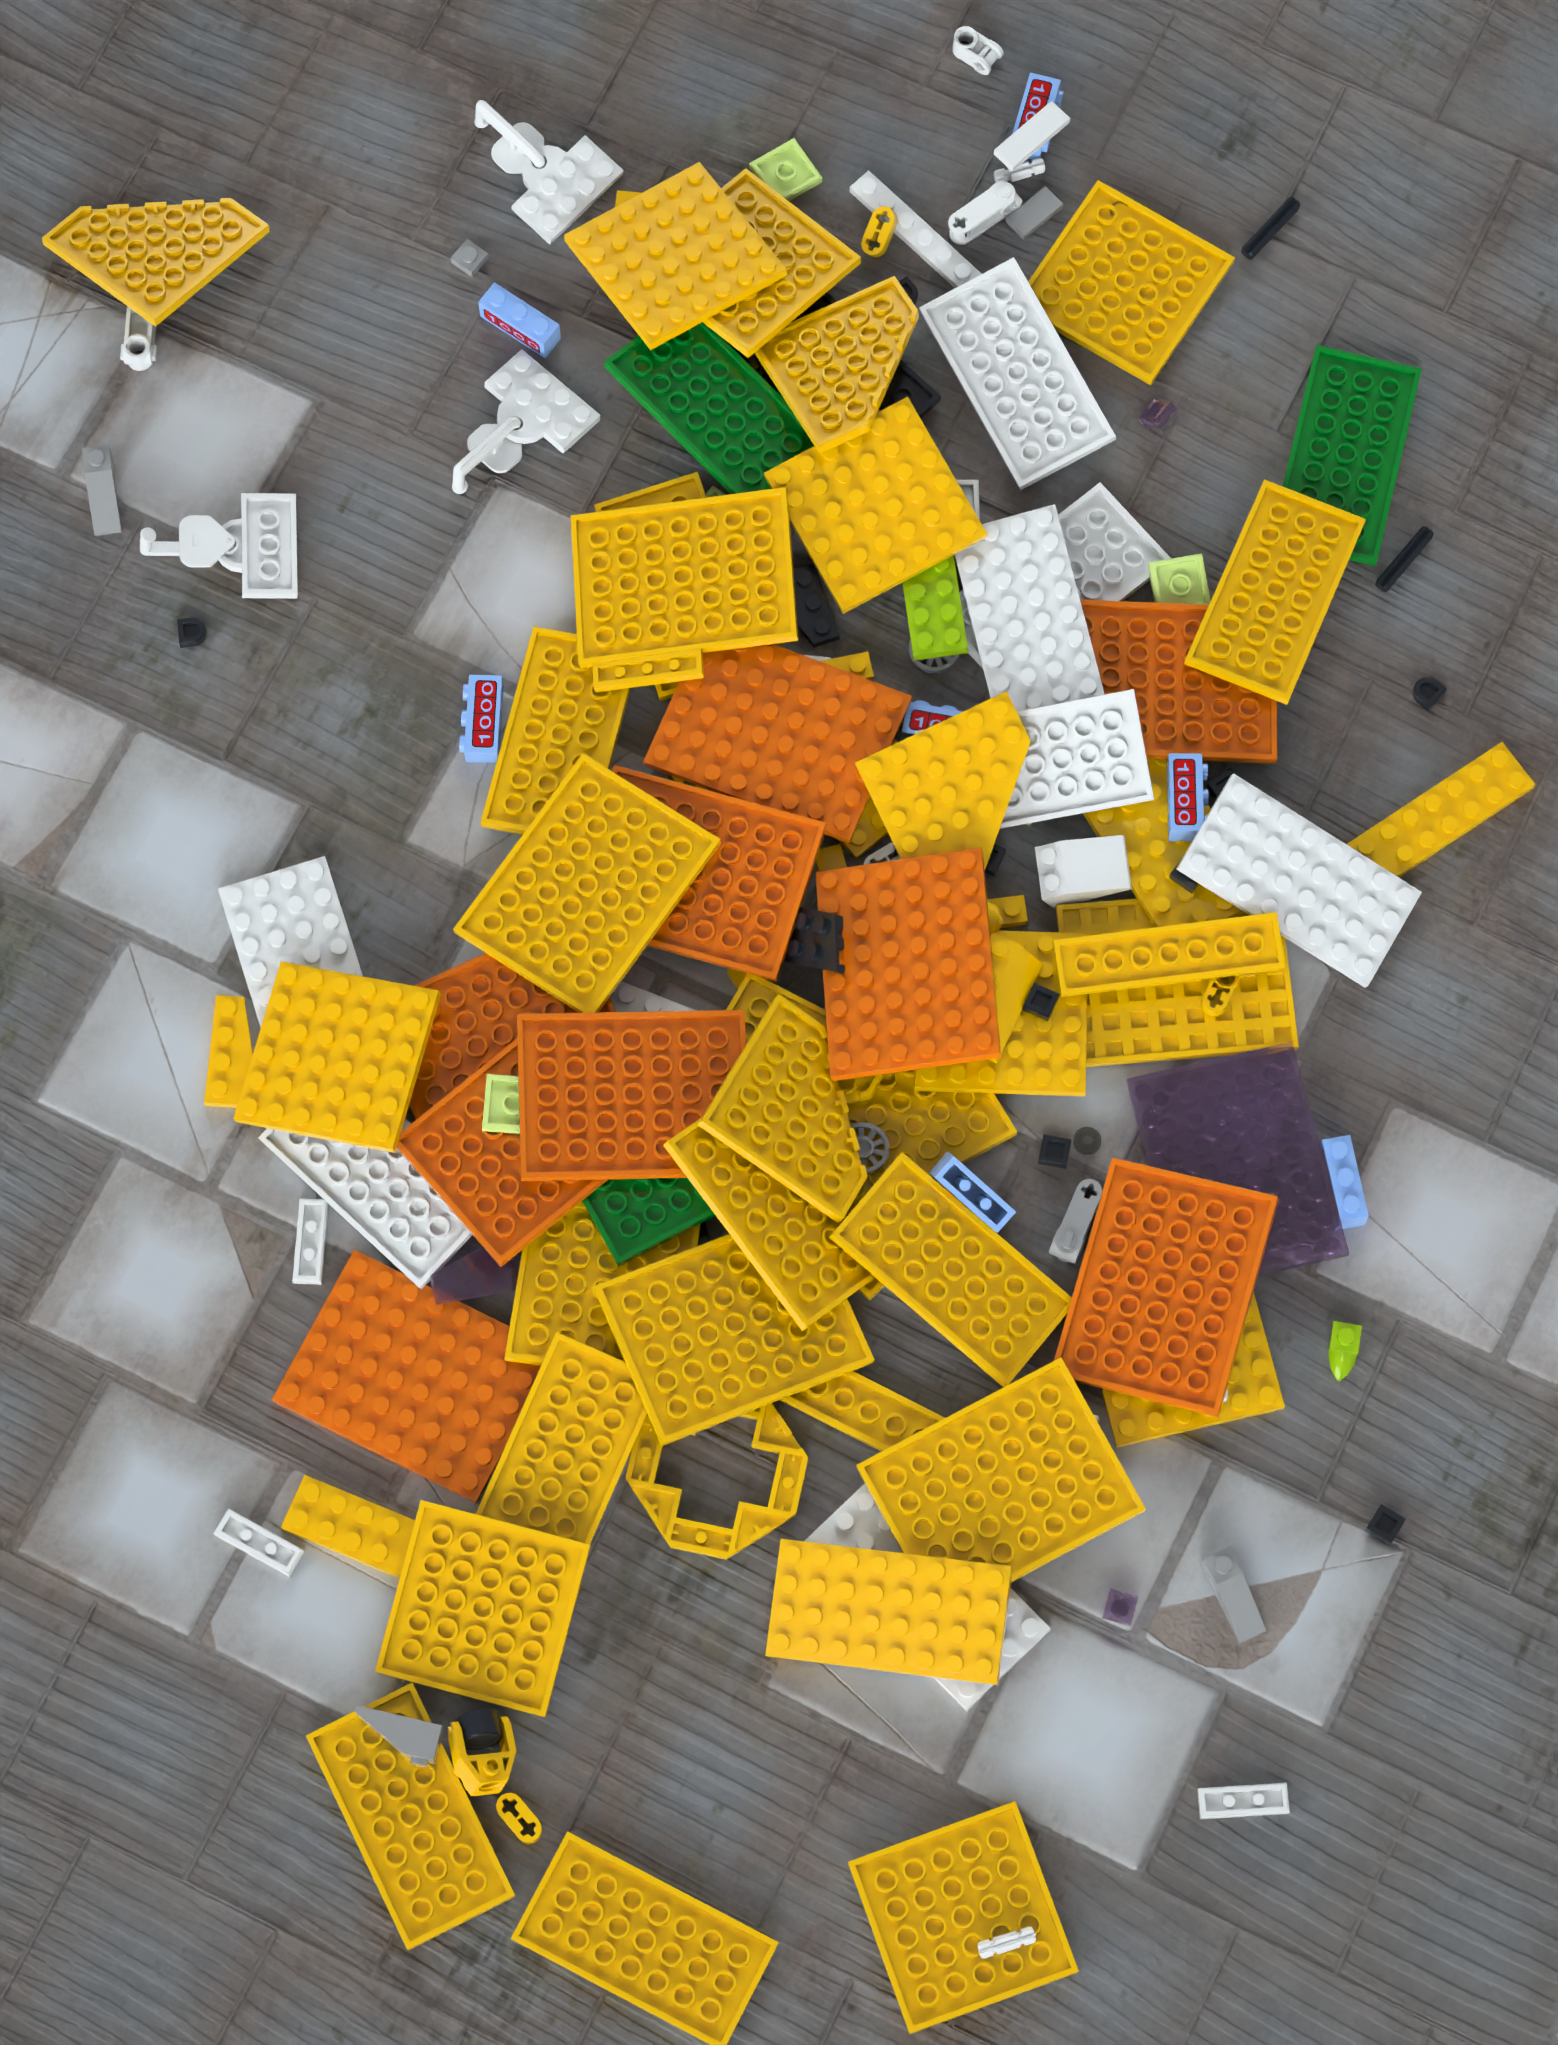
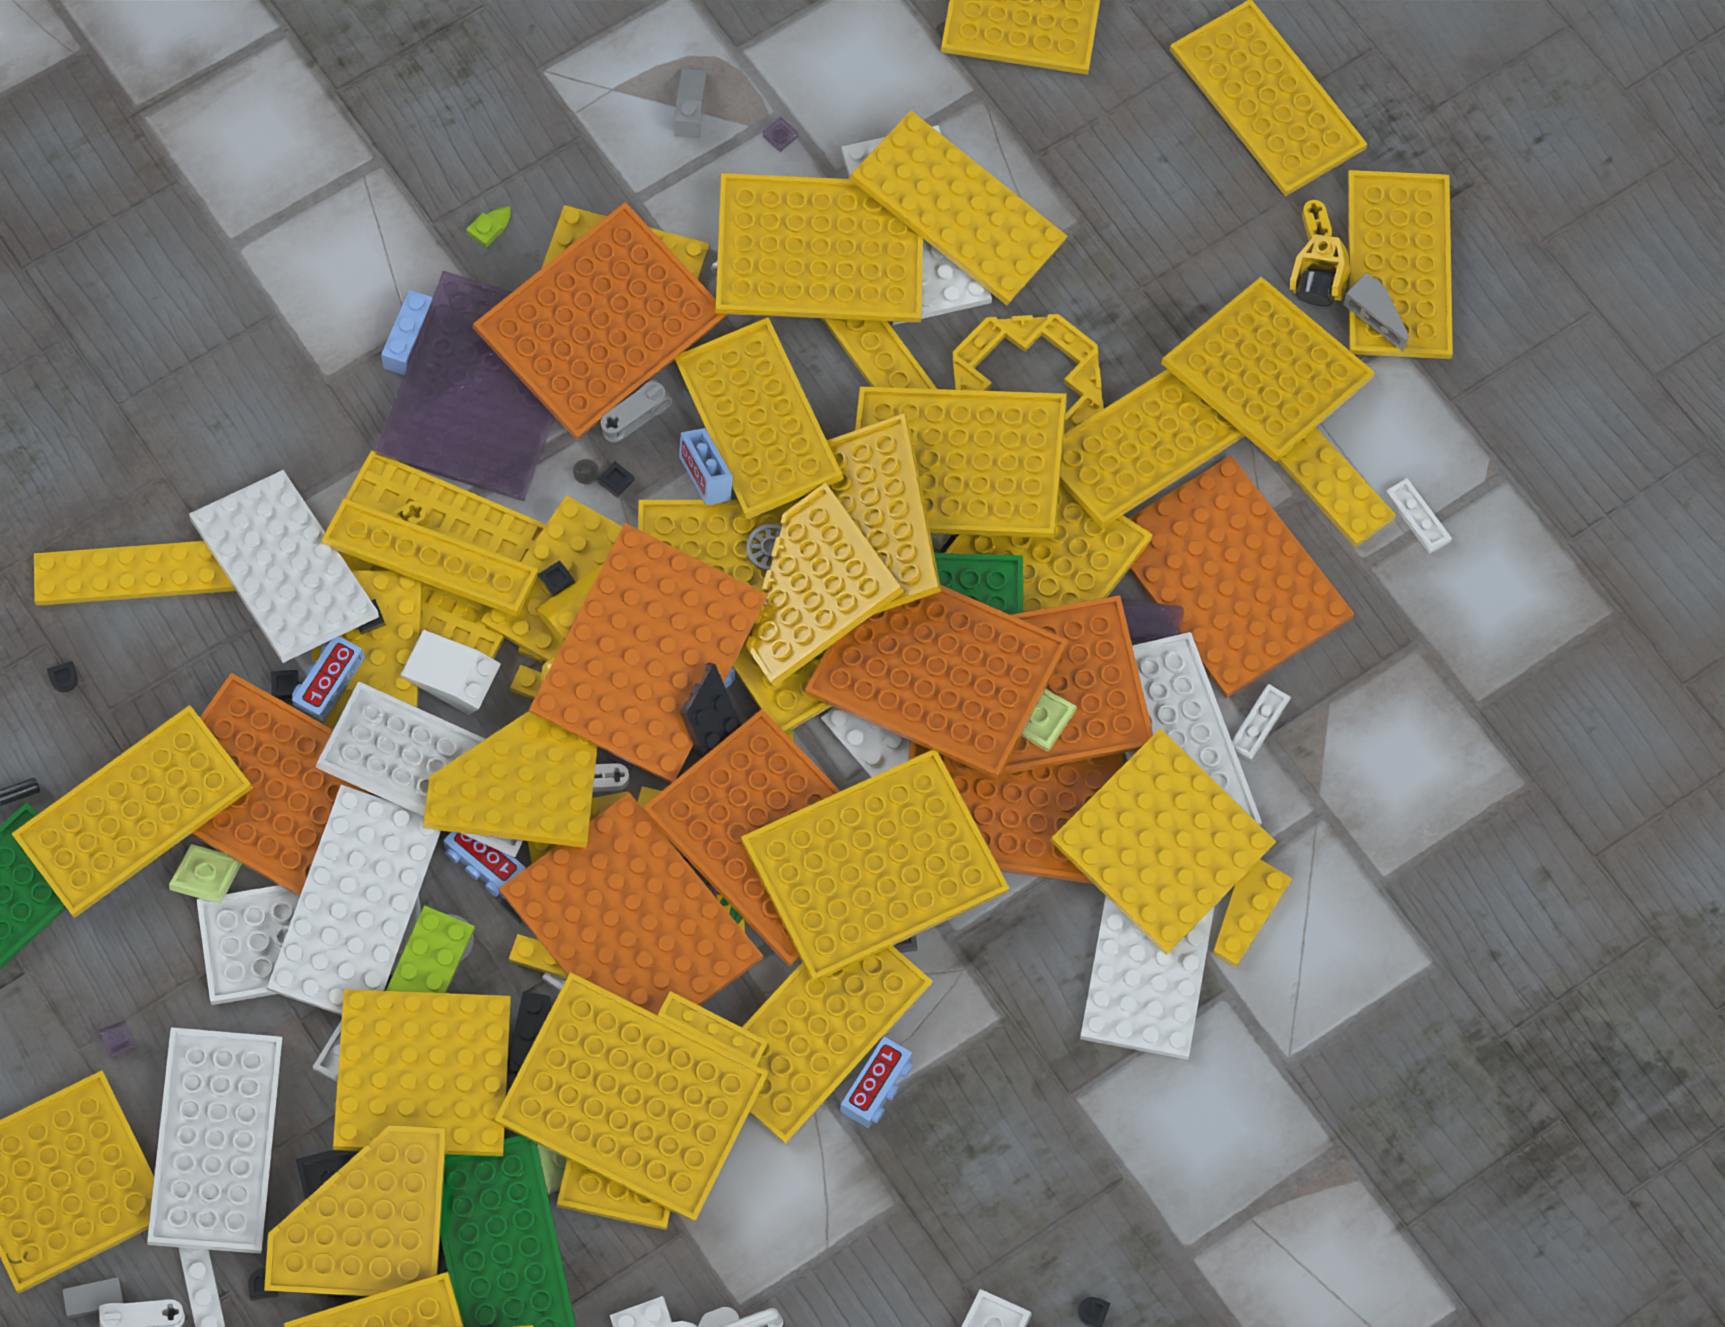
camera: 155 degrees left, 5 degrees down
black plate [1365,1504,1406,1545] -> none

